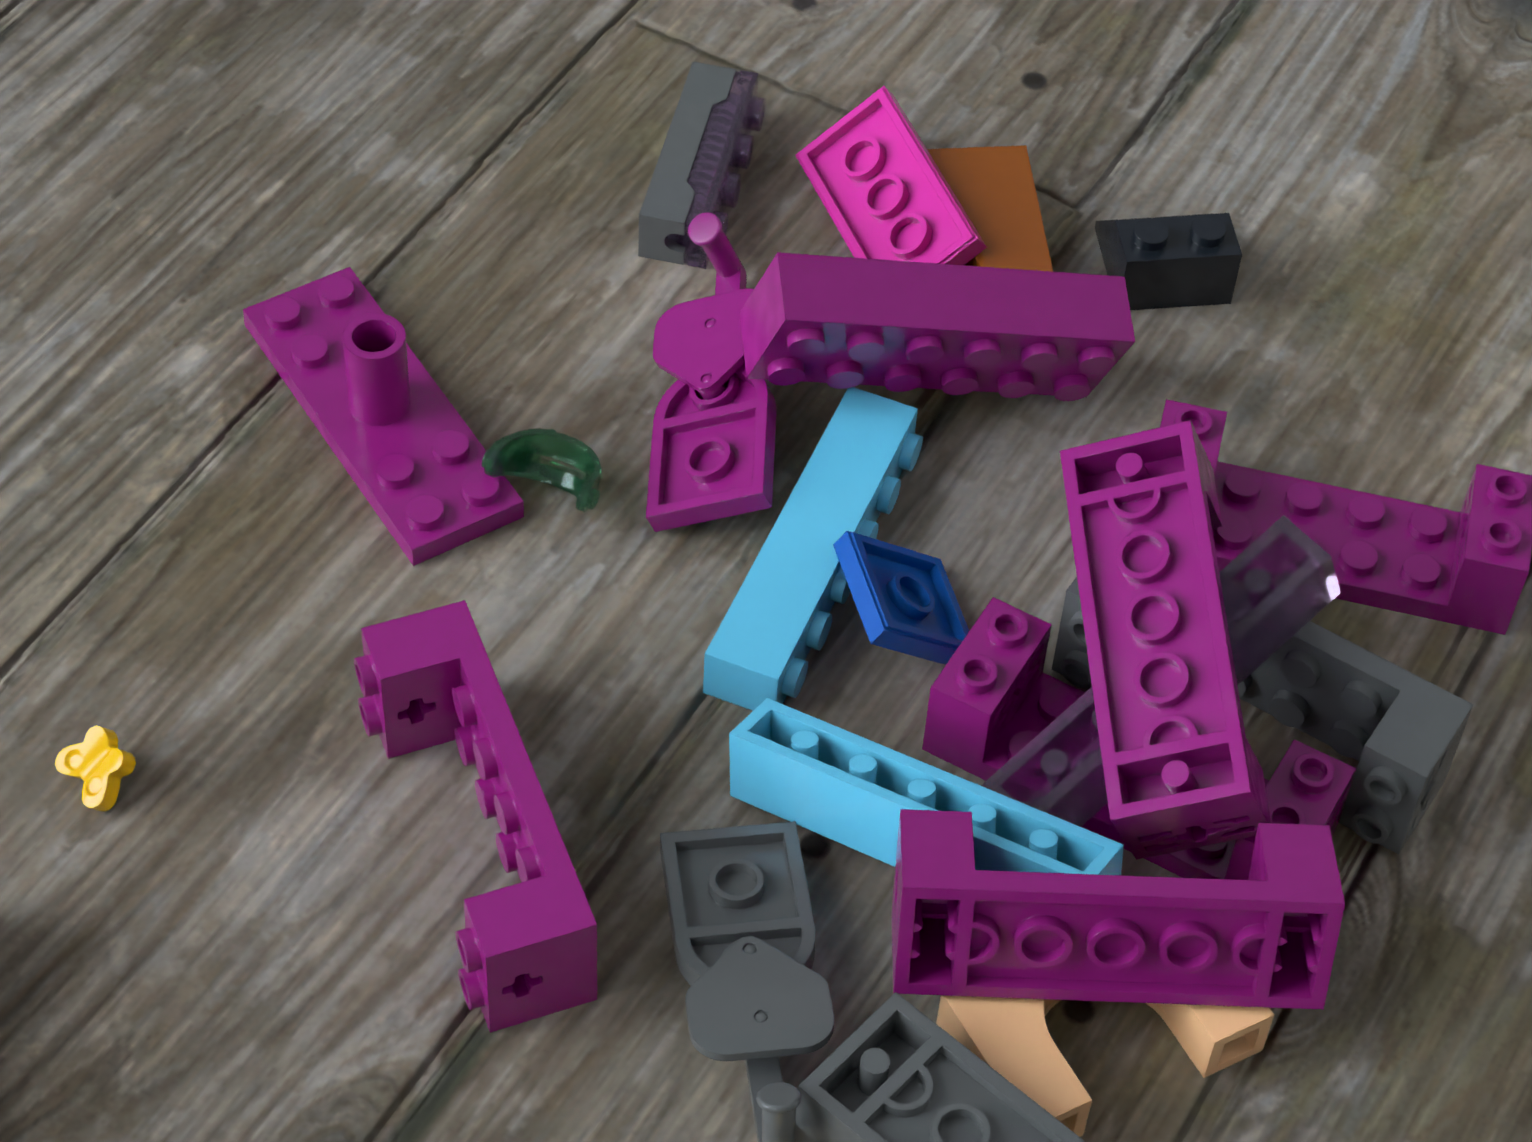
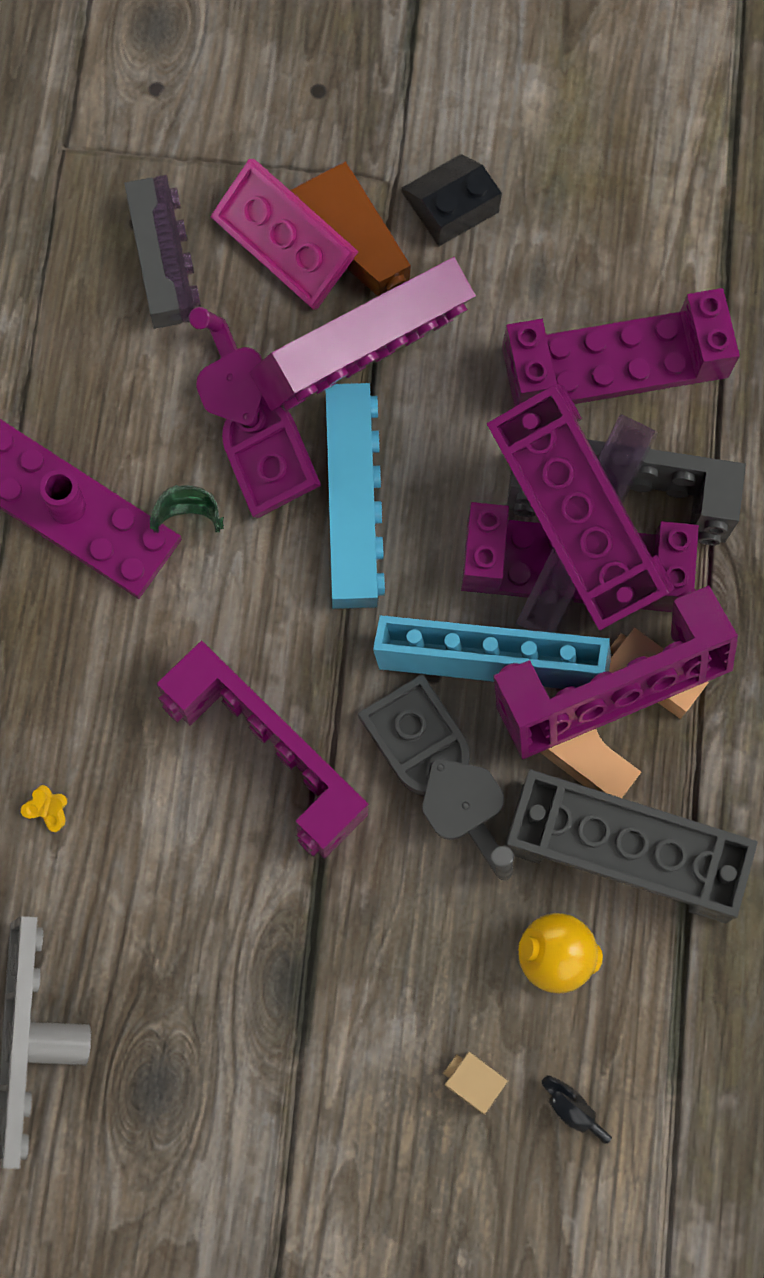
camera: 25 degrees left, 25 degrees up
blue tile [833,531,969,665] -> none

